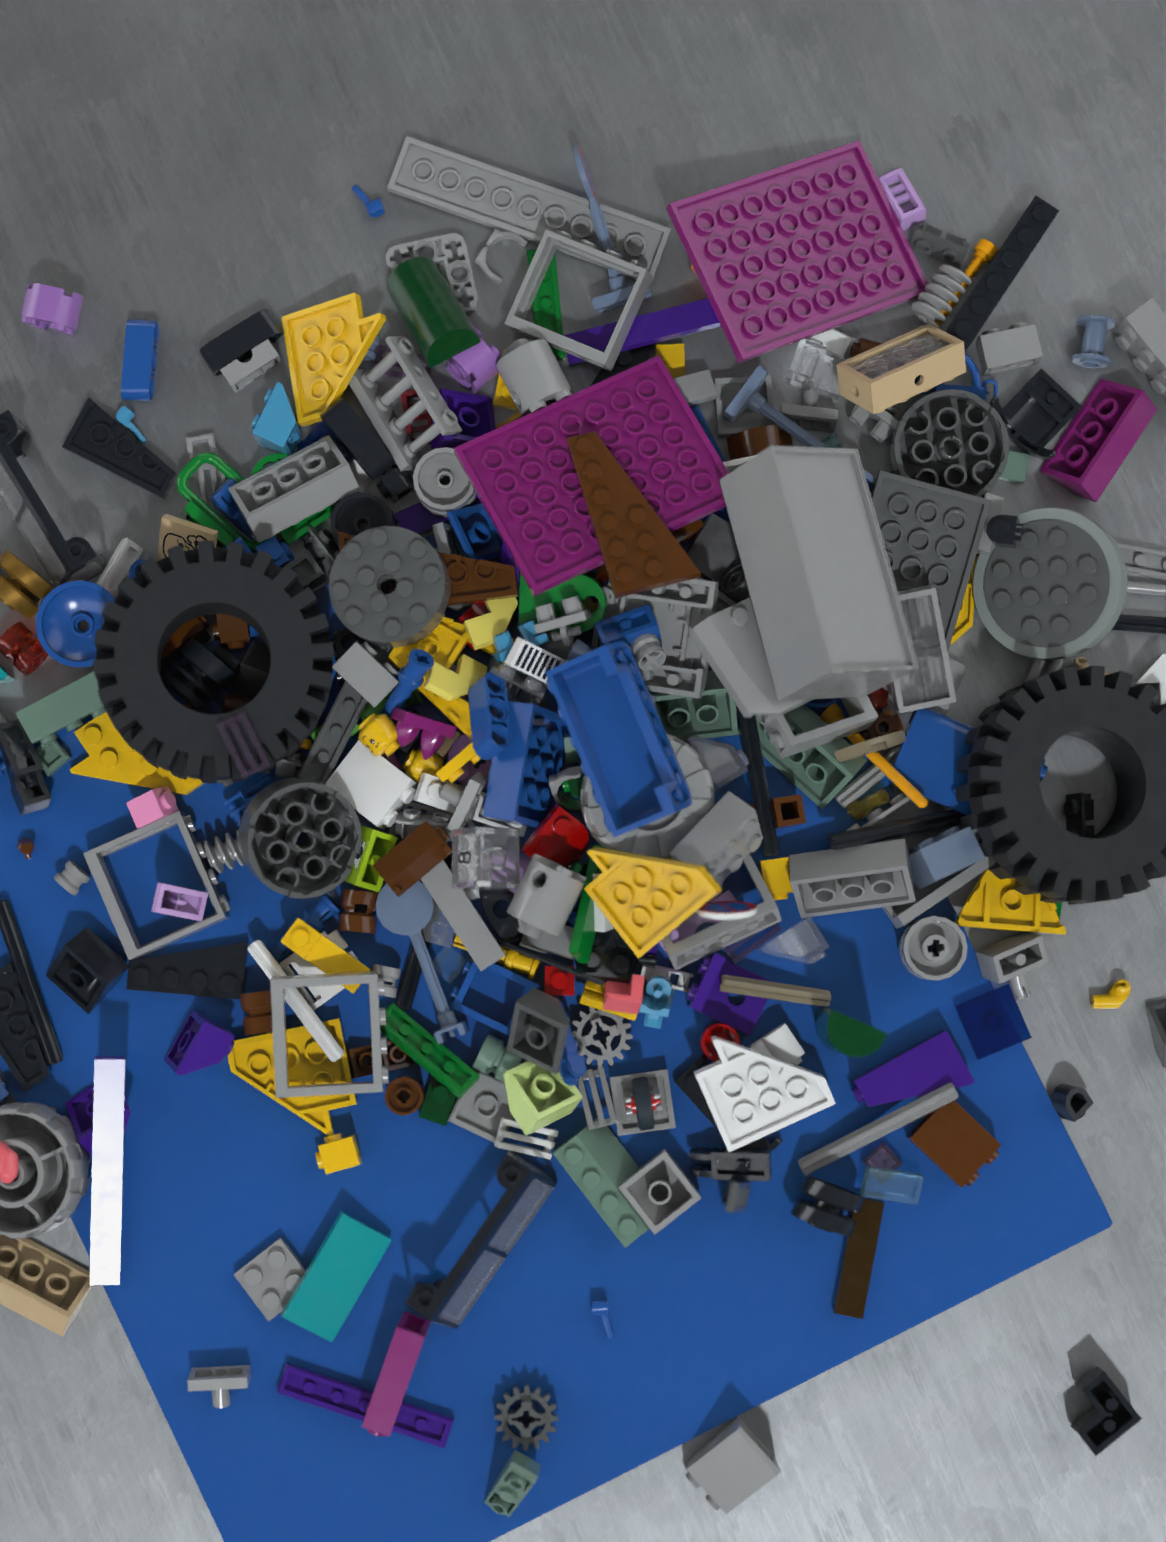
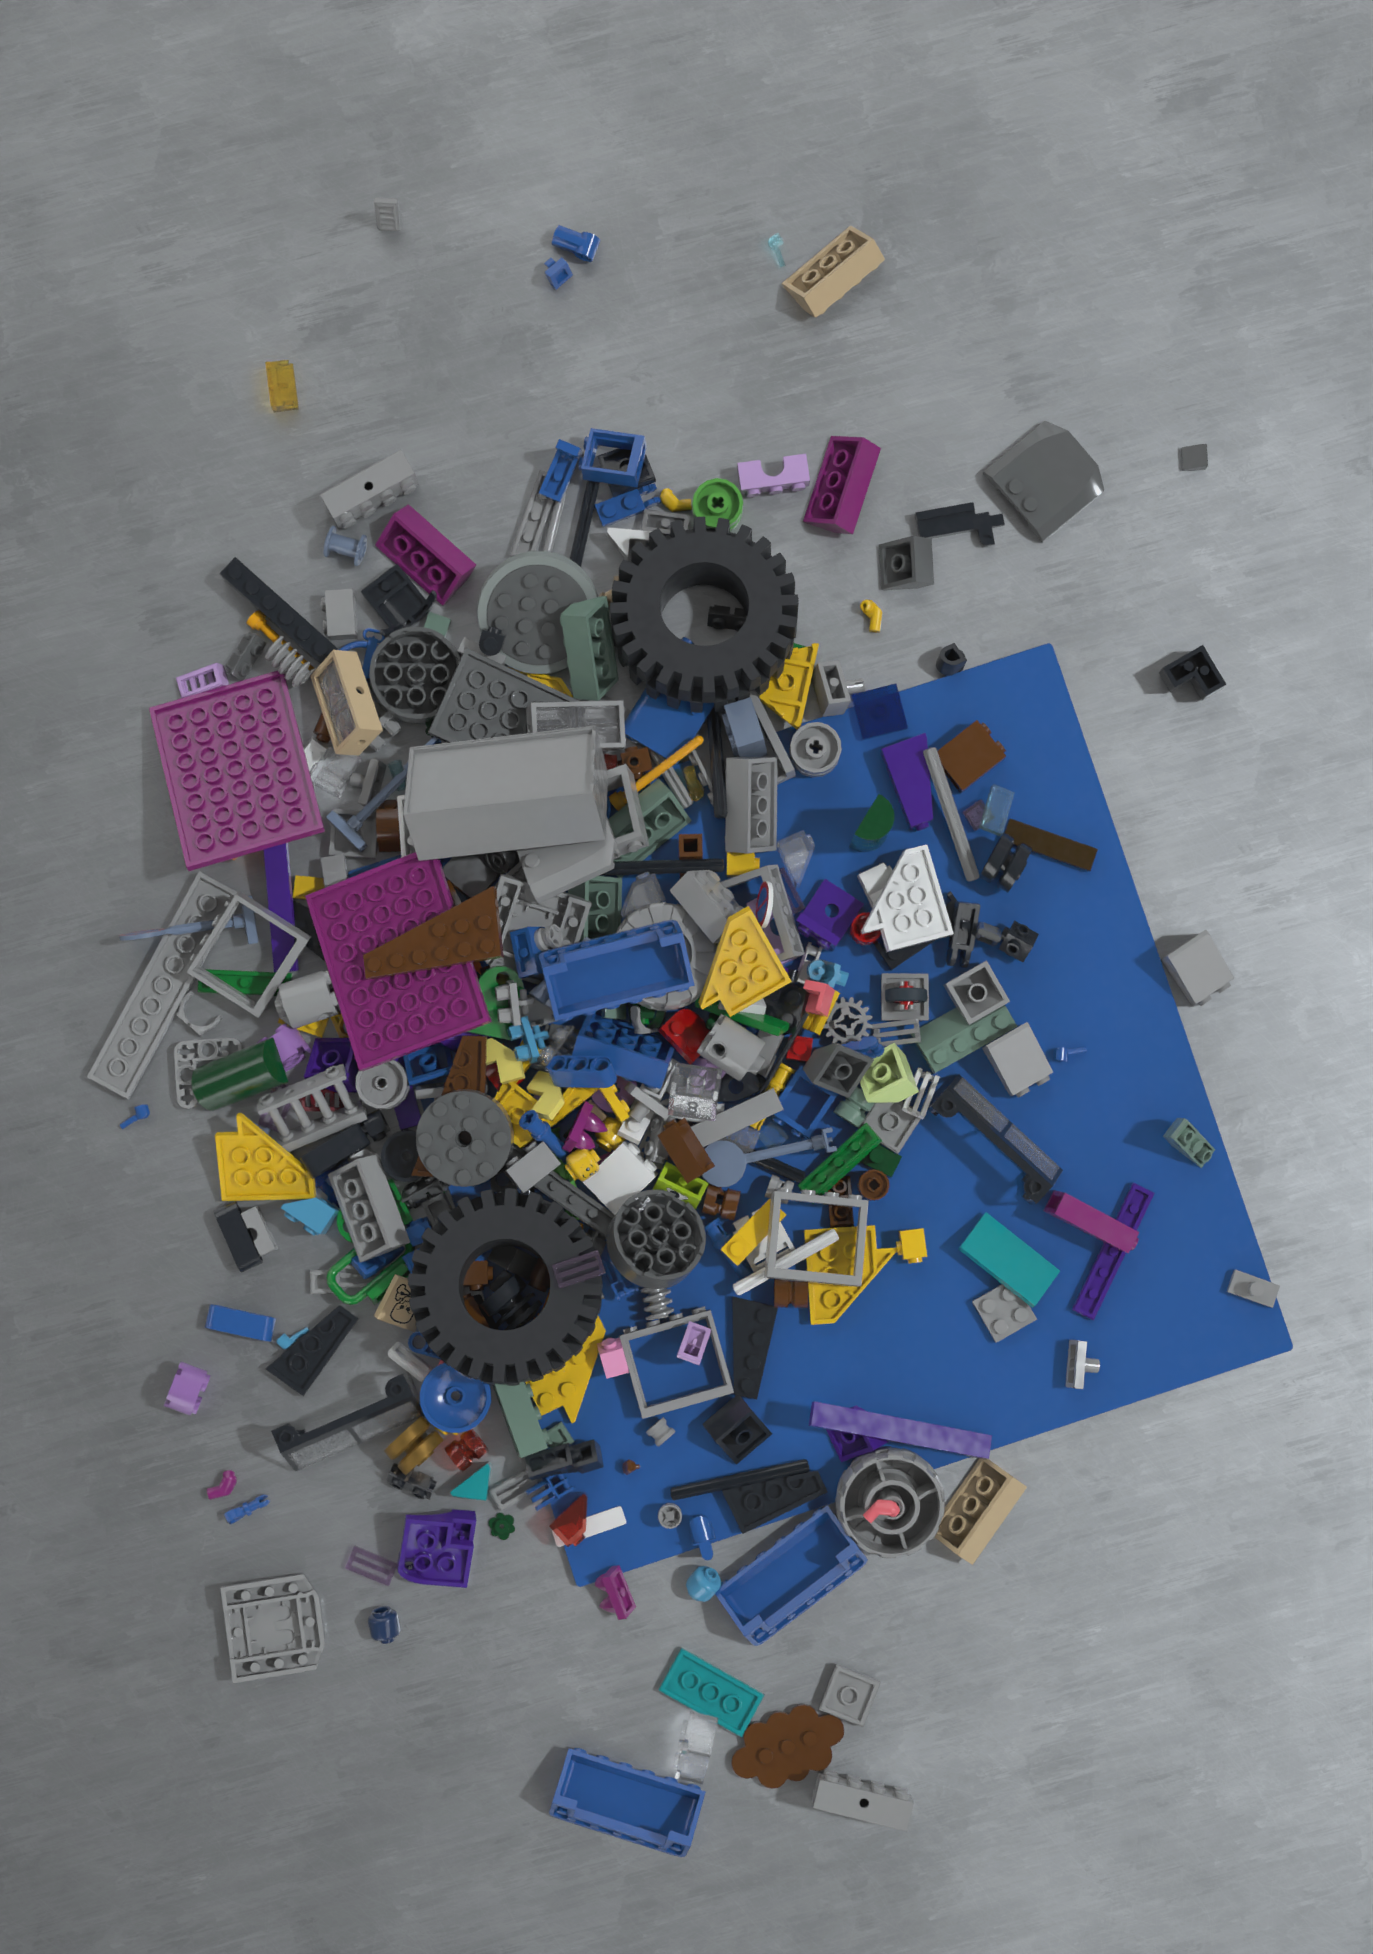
camera: 80 degrees left, 0 degrees up
dark purple slope [164,1009,235,1076] -> none
dark grey gear [494,1383,558,1451] -> none
white tile [504,637,566,684] -> none
dark tan axle [719,975,831,1007] -> none
dark tan tile [834,730,907,762] -> none
none -> sand green slope [560,596,619,701]
none -> light grey slope [982,1022,1053,1098]
none -> black brick [999,920,1039,962]

